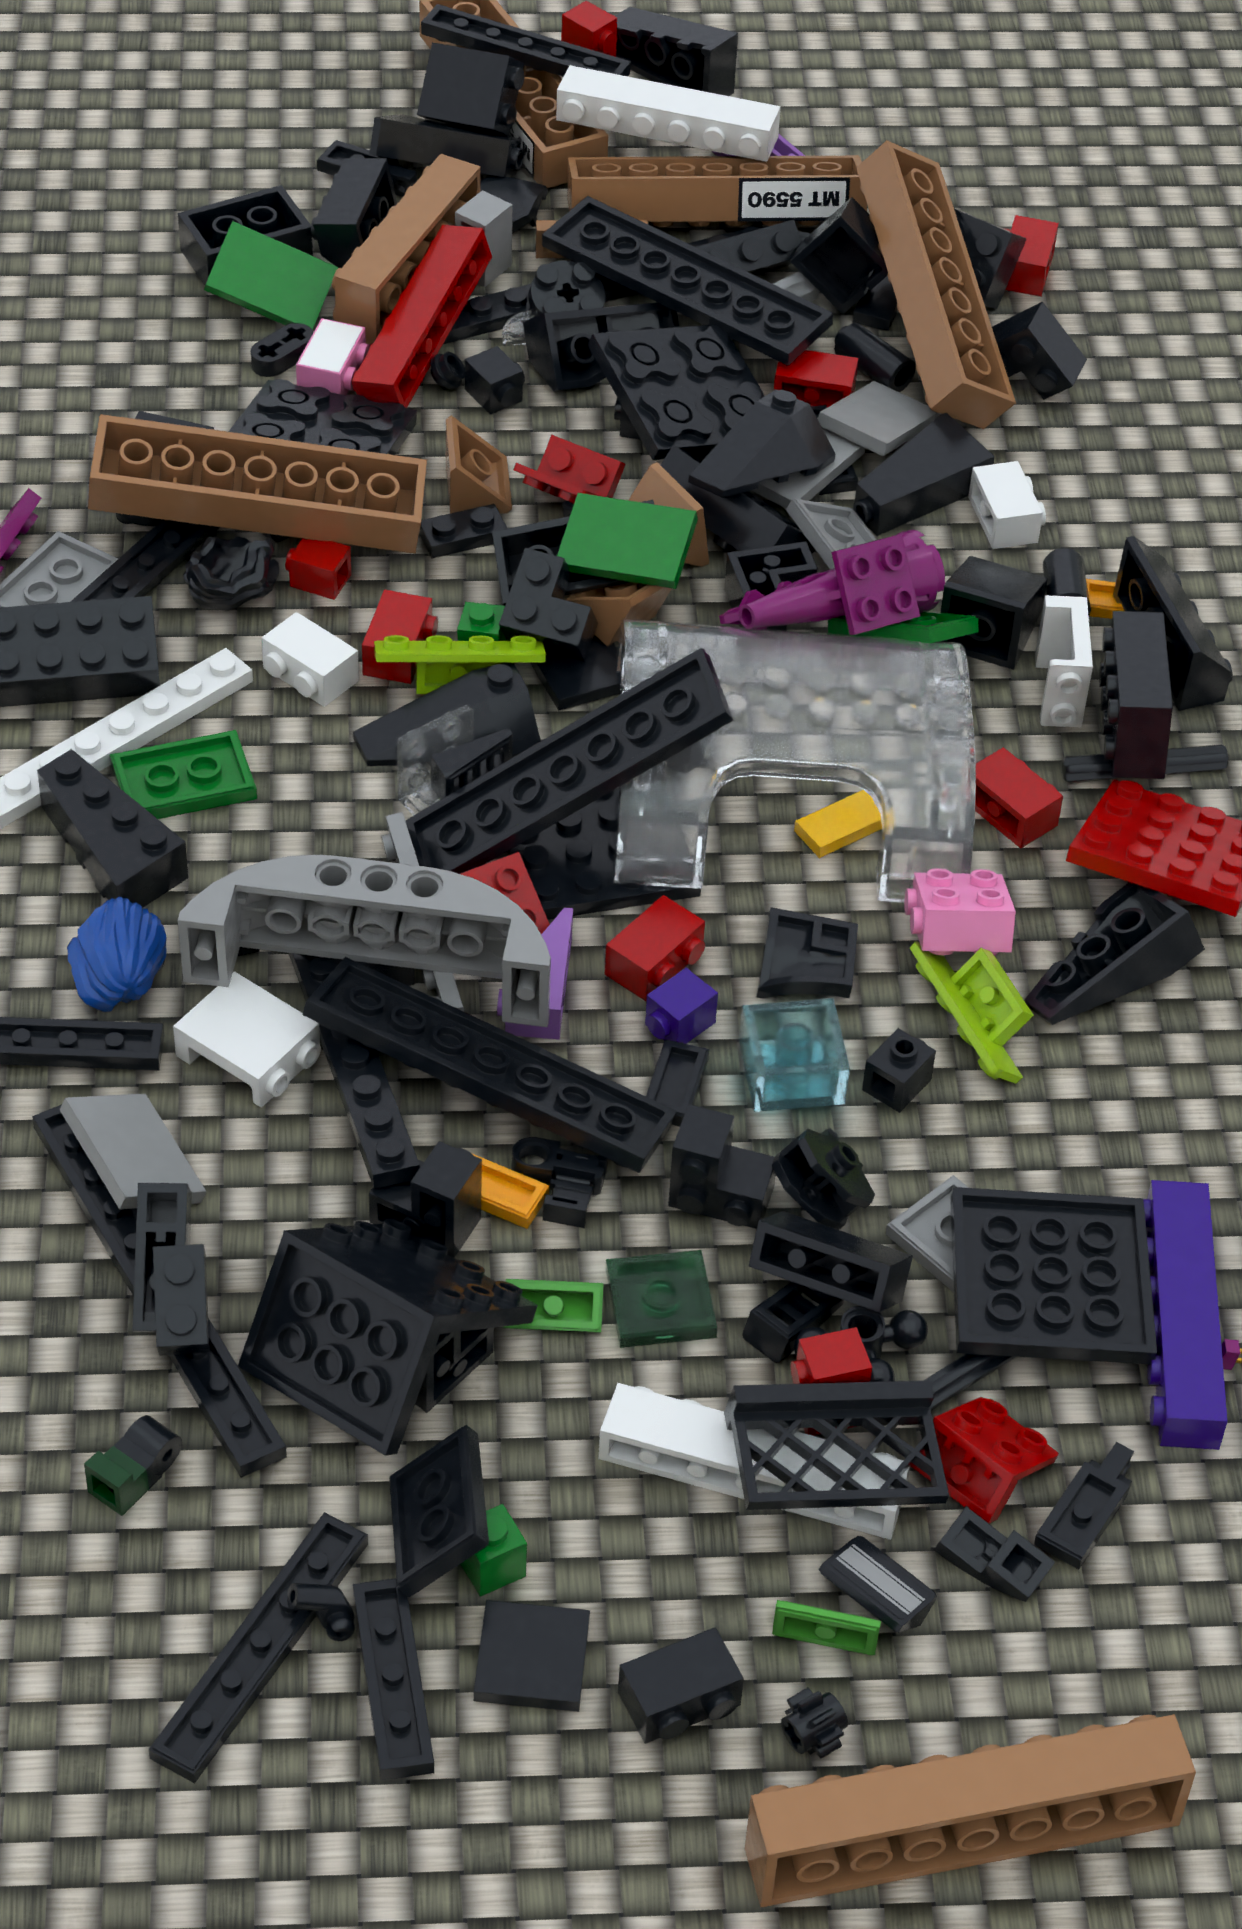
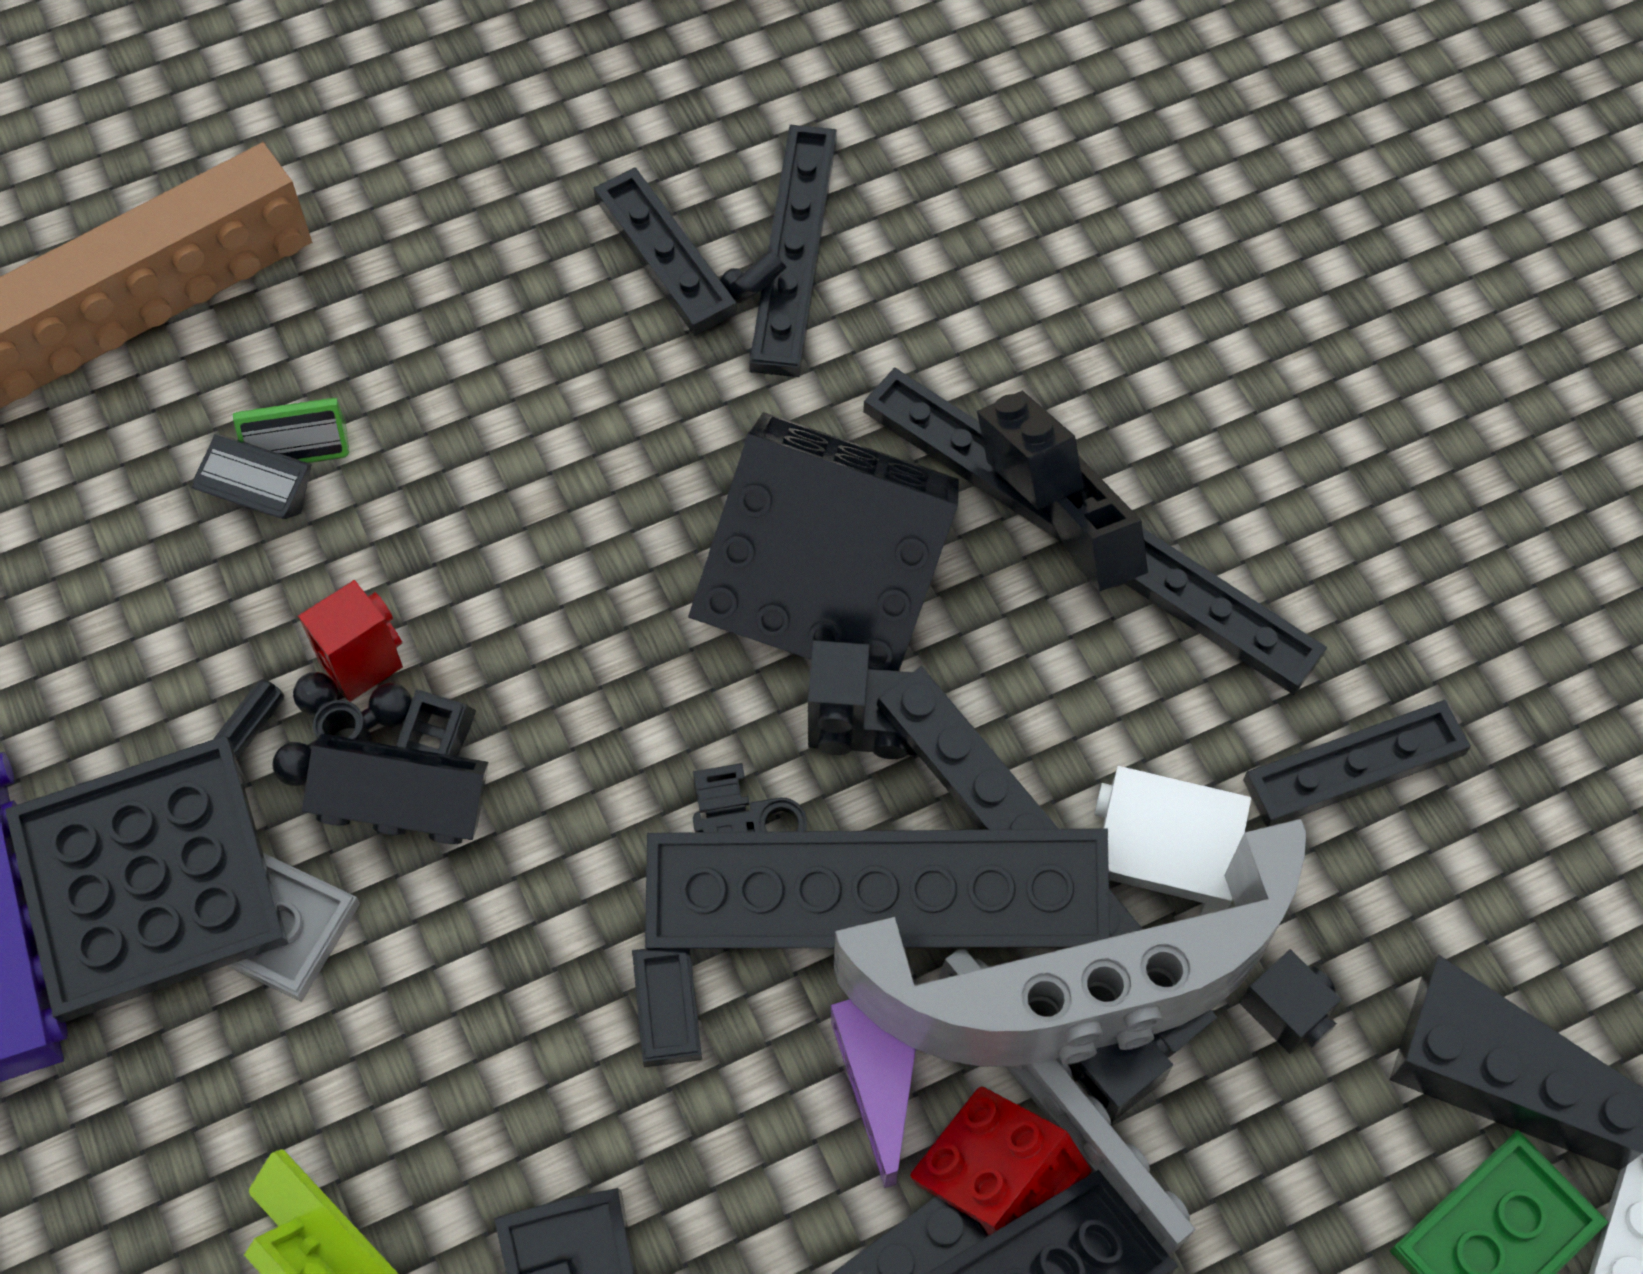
camera: 160 degrees right, 15 degrees up
light grey tile [60,1094,207,1209] -> none
blue hair [67,896,167,1012] -> none
leg [84,1415,182,1516] -> none
black tile [389,1425,489,1598] -> none
green brick [461,1504,527,1597] -> none
light orange tile [472,1153,549,1229] -> none
black tile [473,1600,590,1712] -> none
bright green slope [503,1279,603,1333] -> none
white brick [598,1383,910,1540] -> none
red brick [604,895,705,1001] -> none
clear green tile [606,1250,718,1348] -> none
black brick [618,1627,744,1744] -> none
dark purple brick [645,968,718,1044] -> none
black brick [668,1104,776,1229] -> none
black fence [724,1380,949,1510] -> none
clear light blue brick [739,998,850,1112] -> none
black hinge [771,1128,875,1230] -> none
black gear [781,1687,848,1759] -> none
black brick [862,1028,936,1113] -> none
red bracket [910,1397,1059,1524] -> none
black slope [933,1506,1055,1602] -> none
black hinge [1034,1442,1134,1570] -> none

